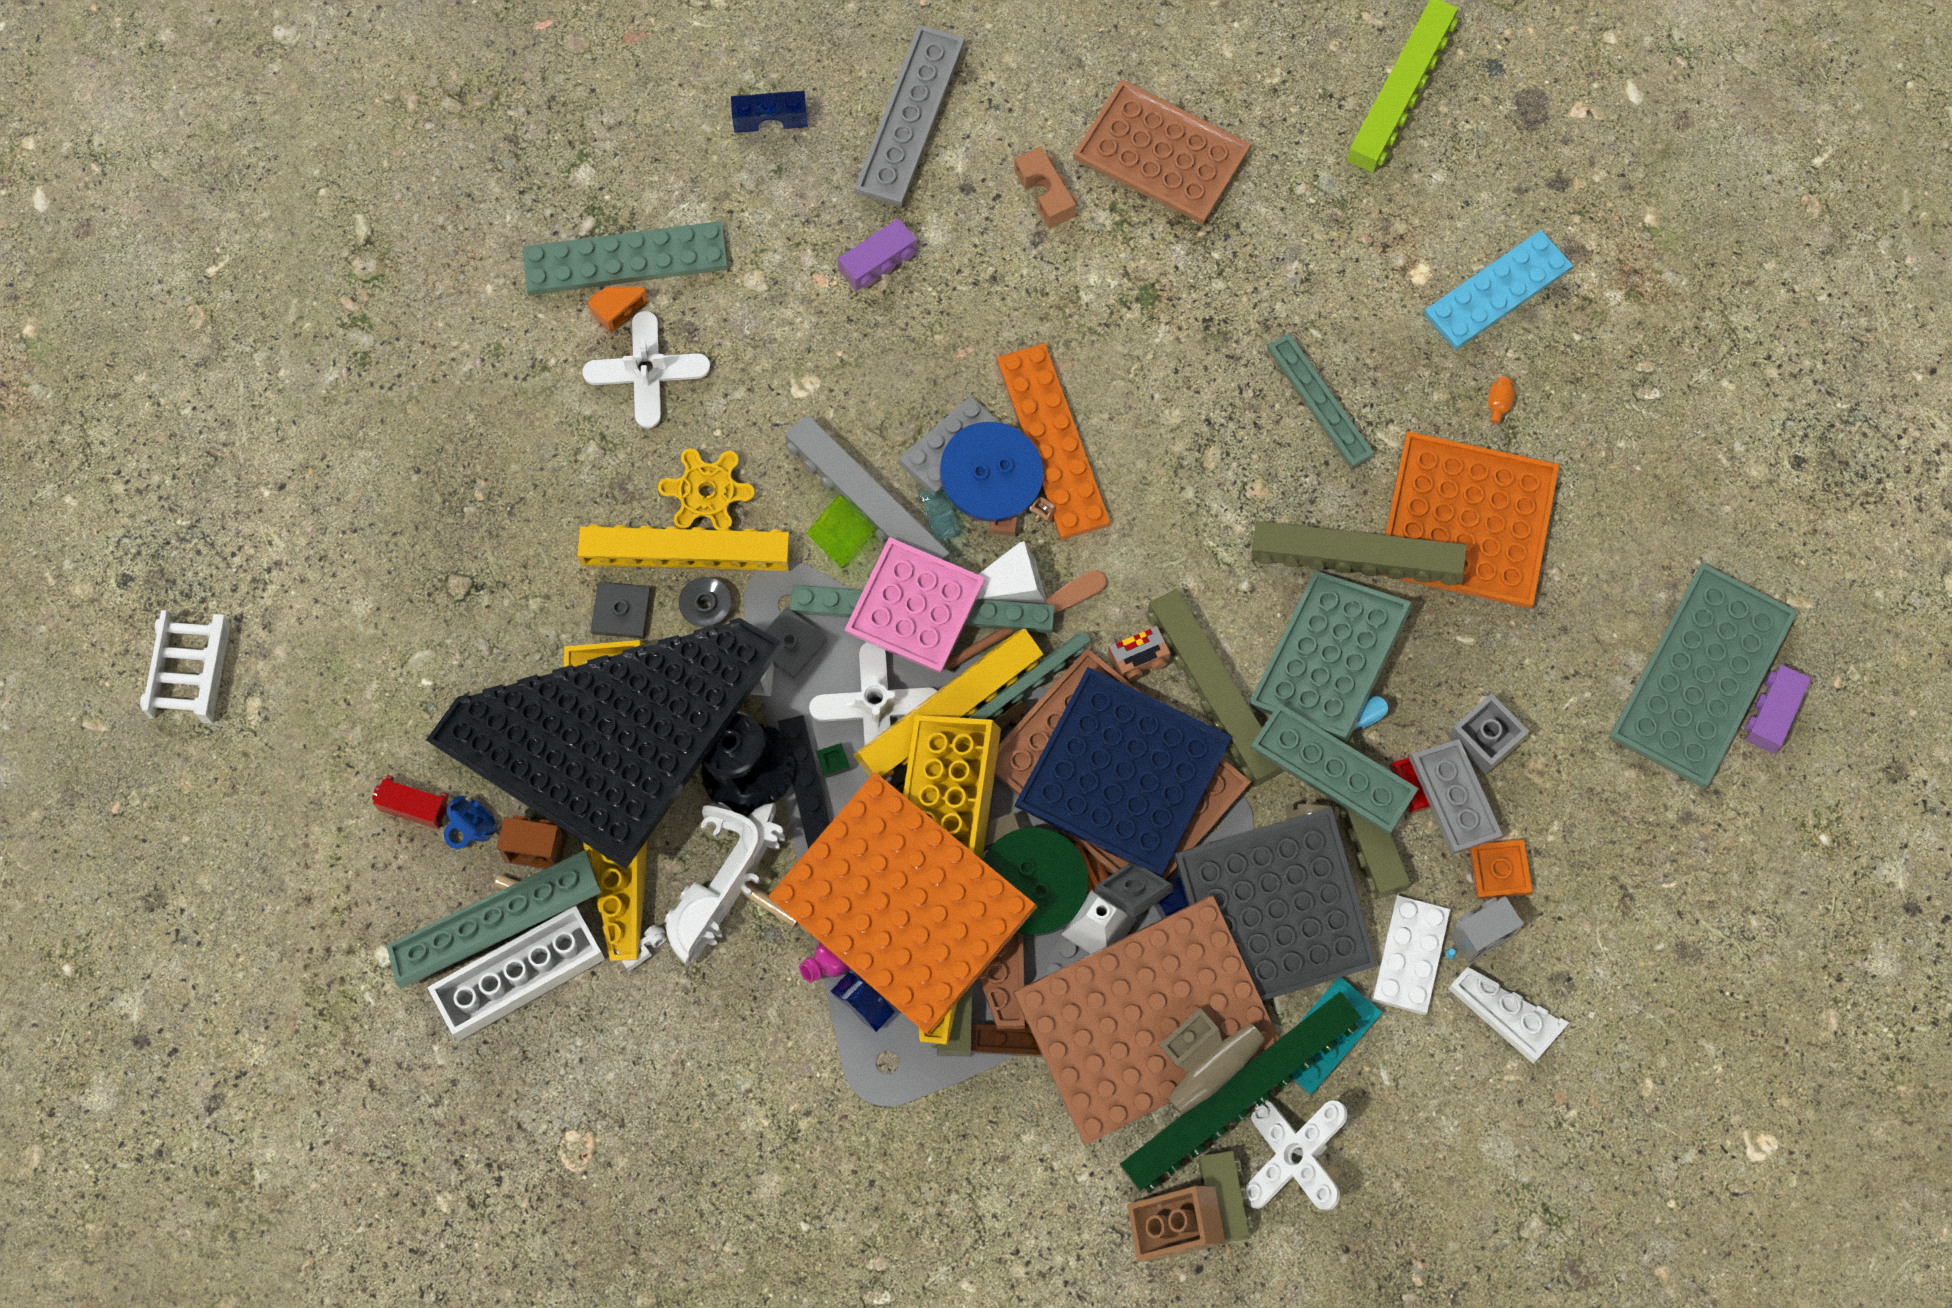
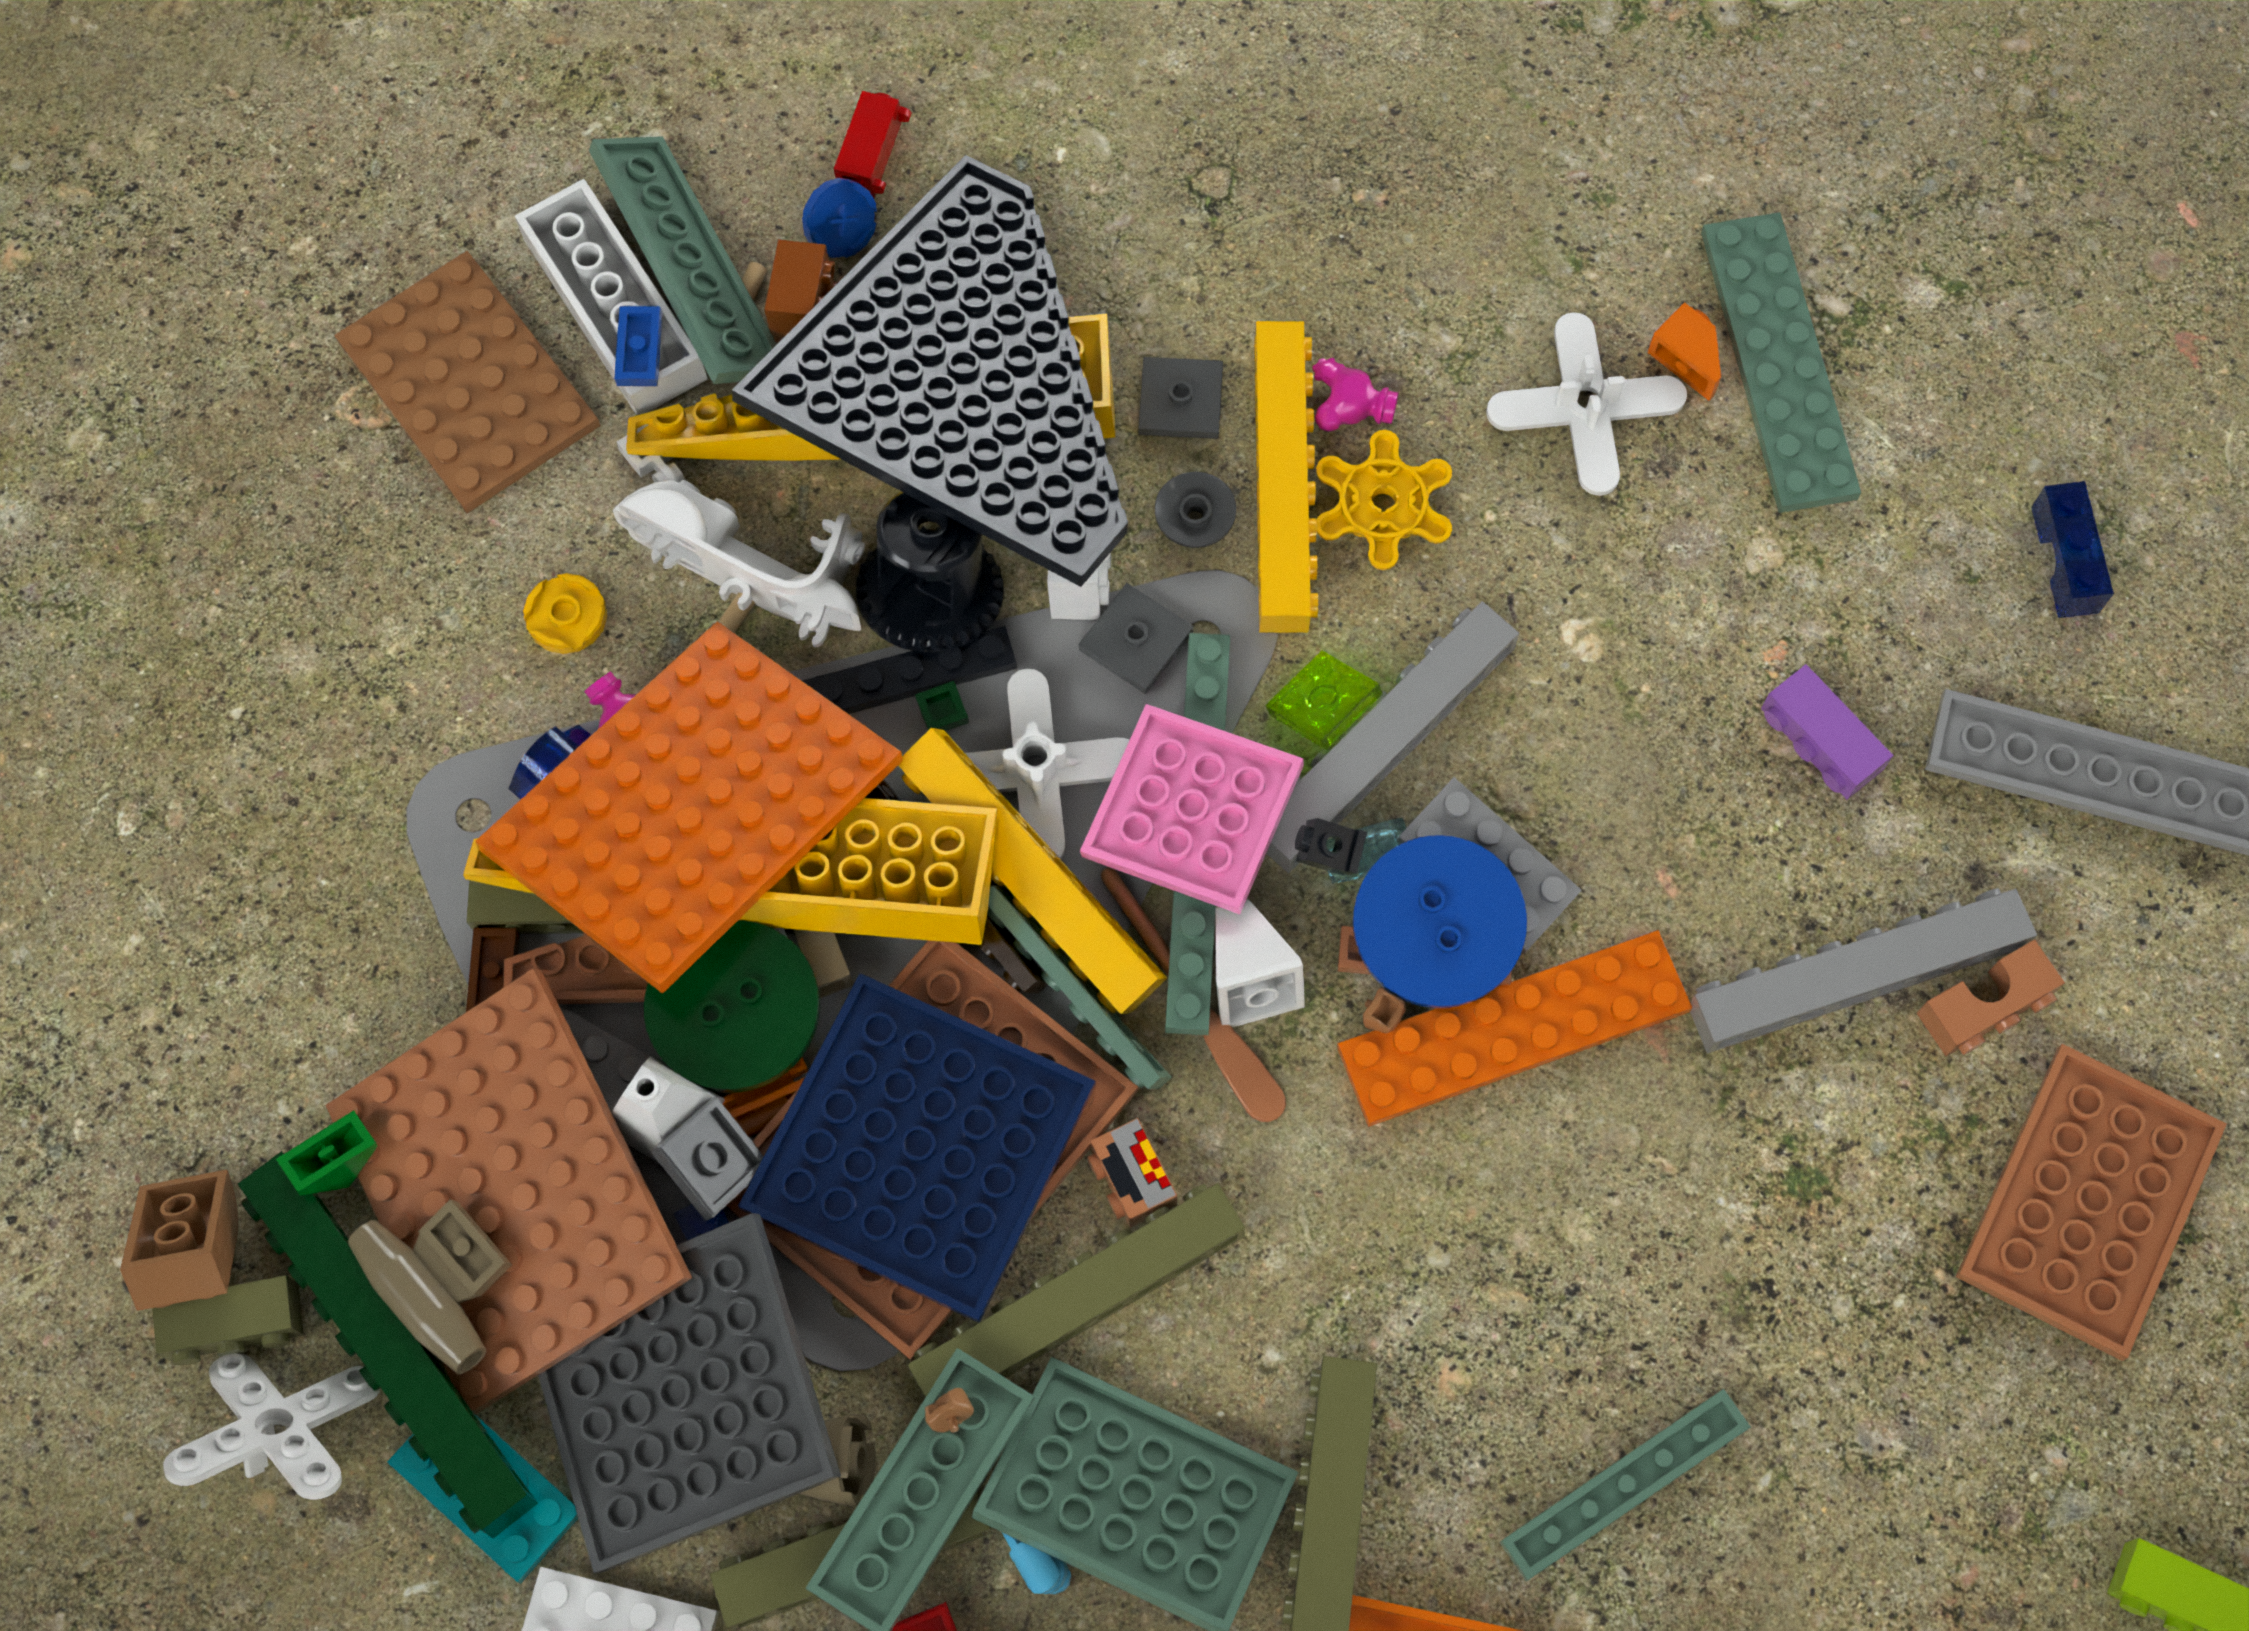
camera: 90 degrees right, 0 degrees up
none -> green slope [276,1110,378,1196]
none -> medium nougat plate [334,250,601,514]
none -> yellow tile [523,573,608,654]
none -> blue plate [614,306,663,386]
none -> medium nougat piece [925,1388,974,1433]
none -> black brick [1295,818,1367,876]
none -> dark pink animal [1312,358,1399,432]
none -> light grey brick [1690,888,2038,1054]

